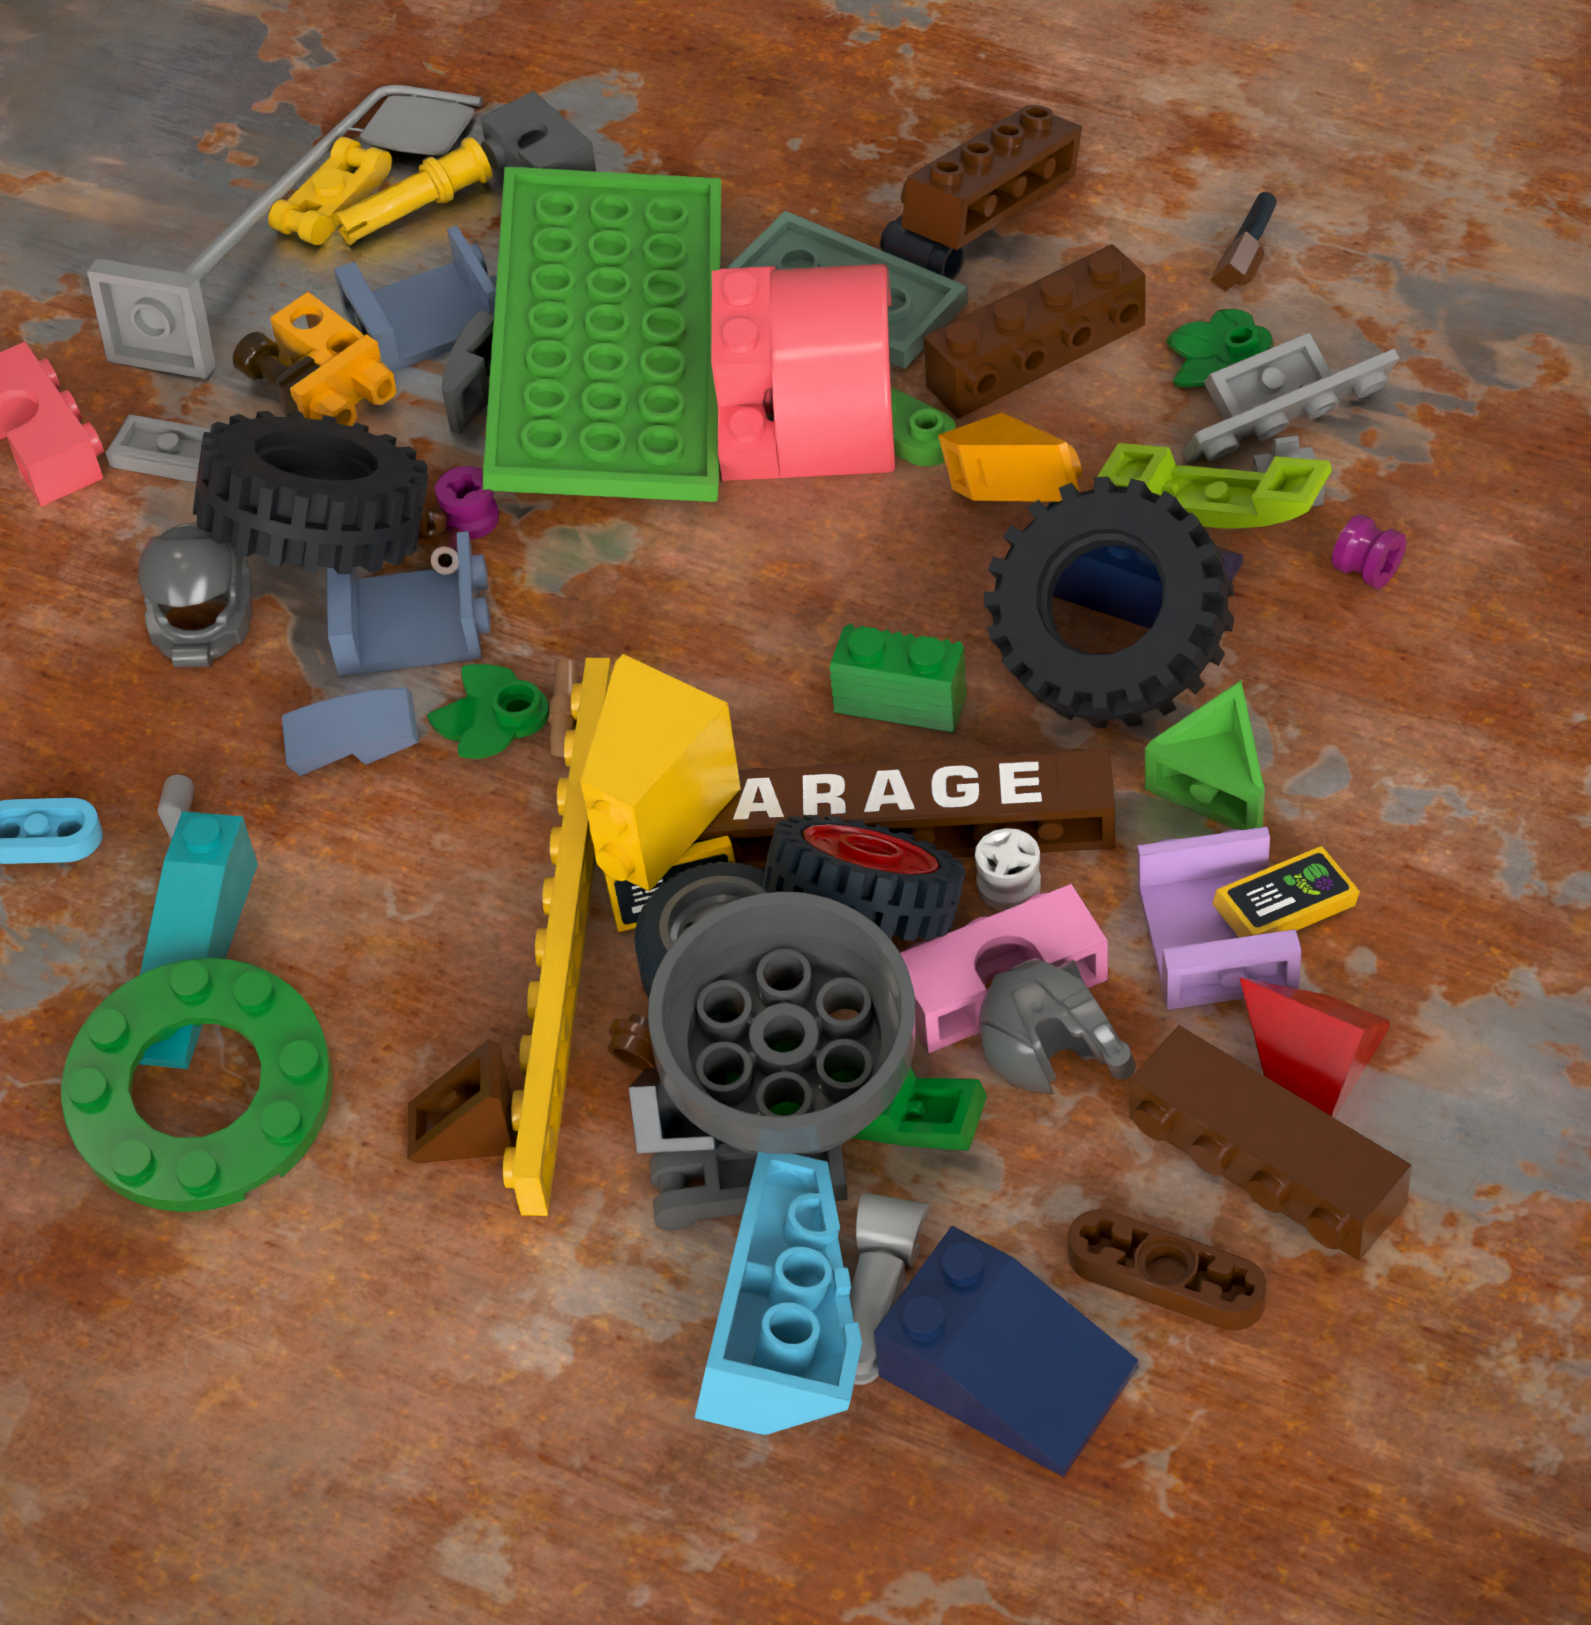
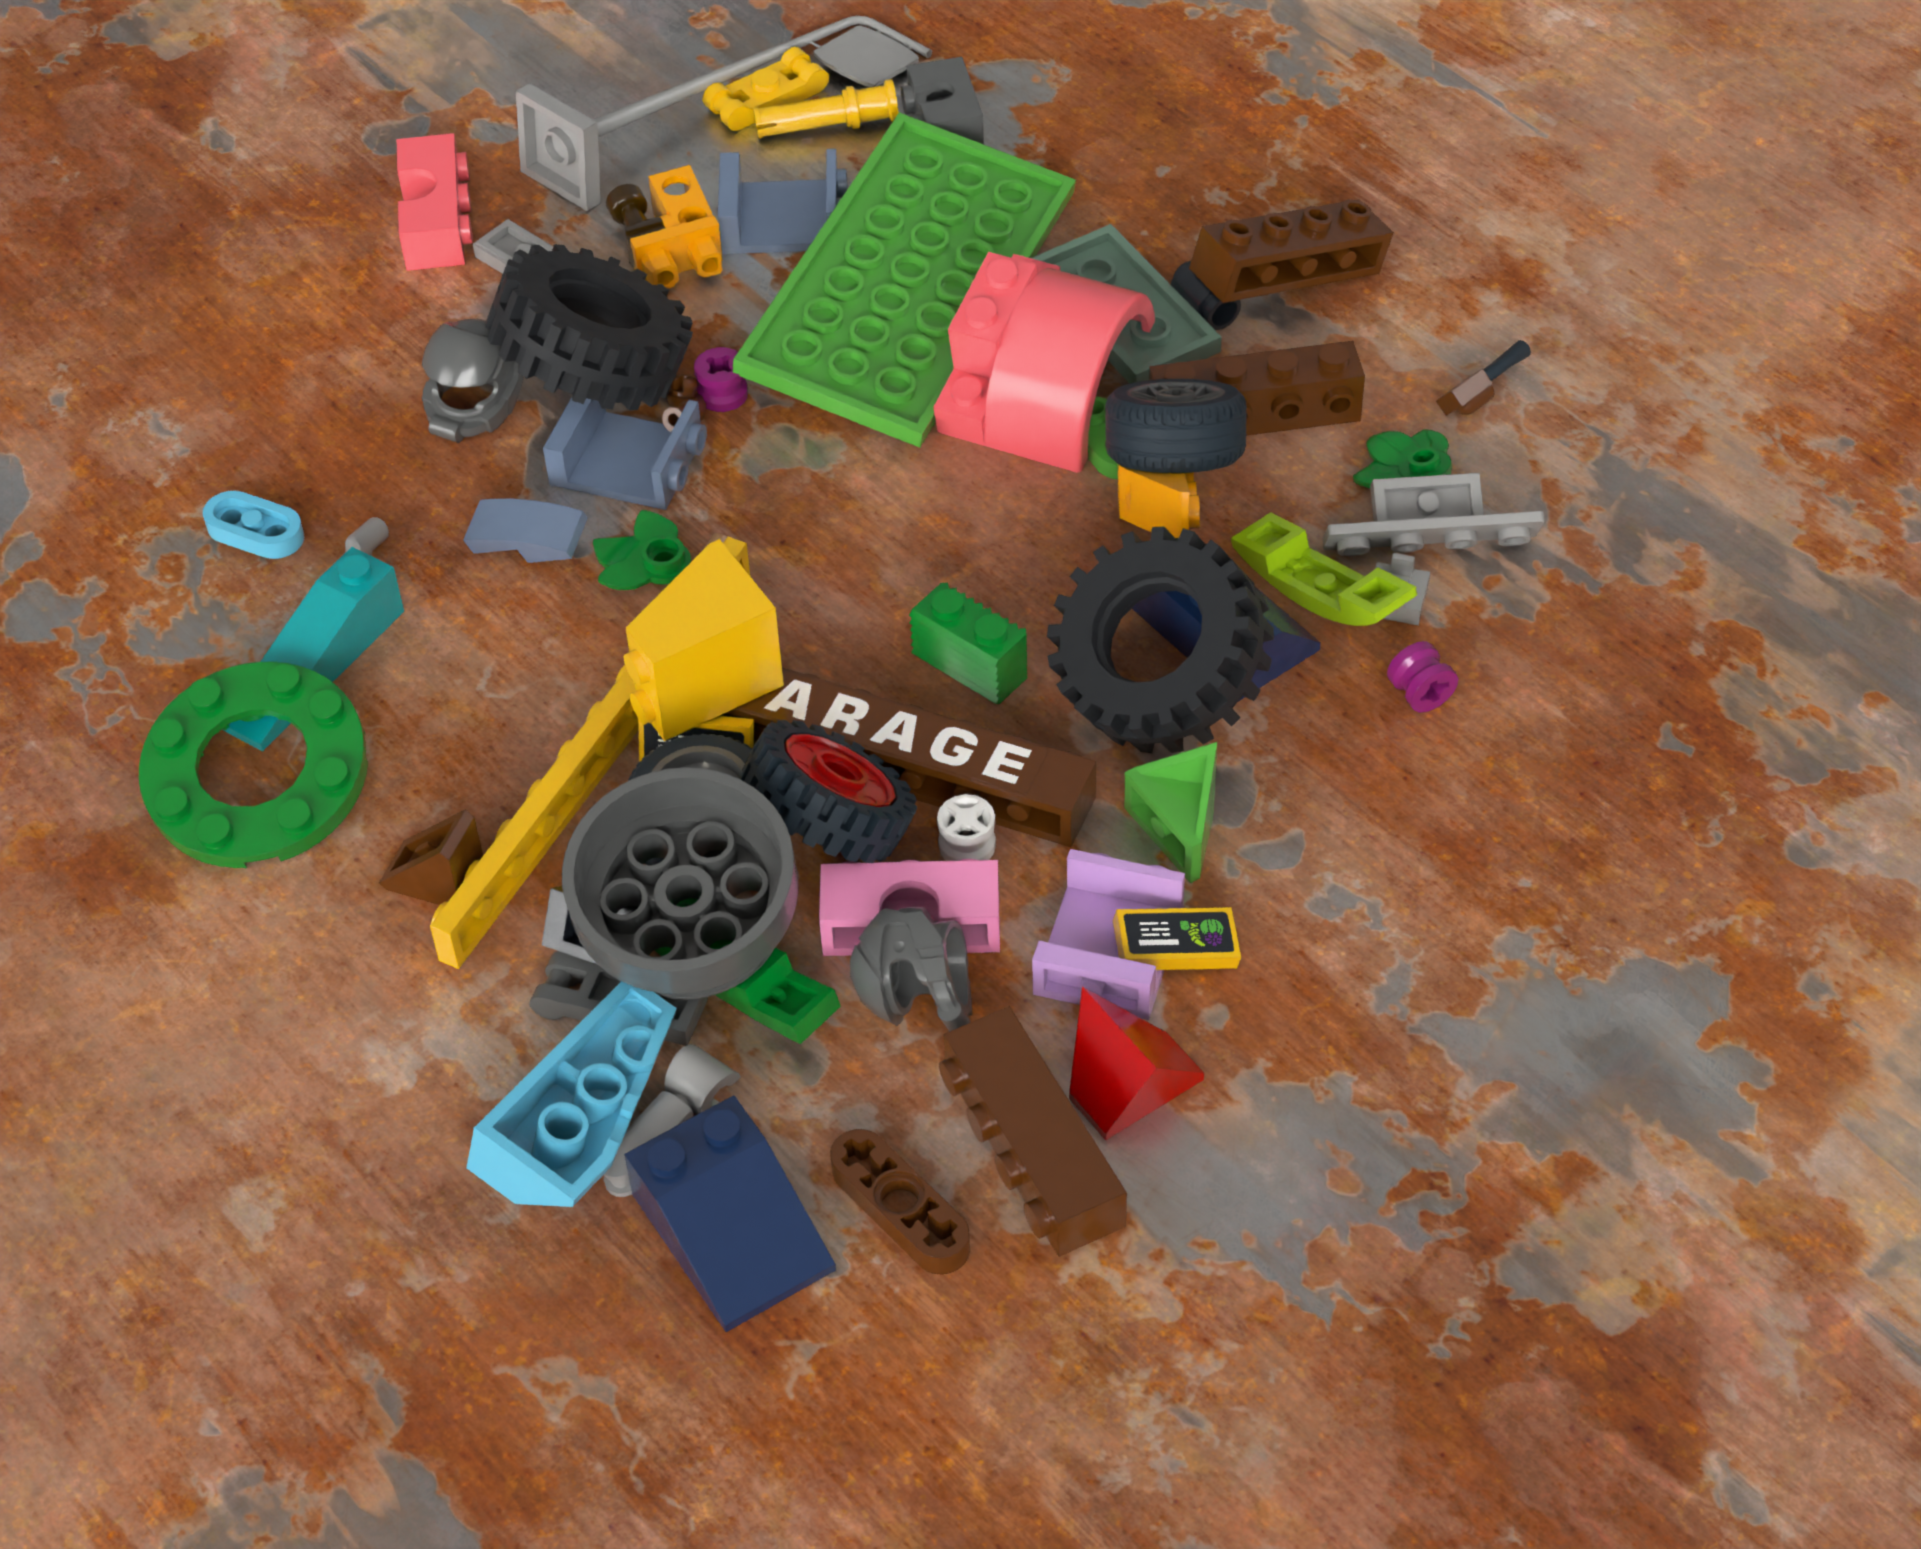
camera: 20 degrees right, 0 degrees up
dark grey slope [442,309,494,434] -> none
none -> black wheel [1105,379,1246,473]

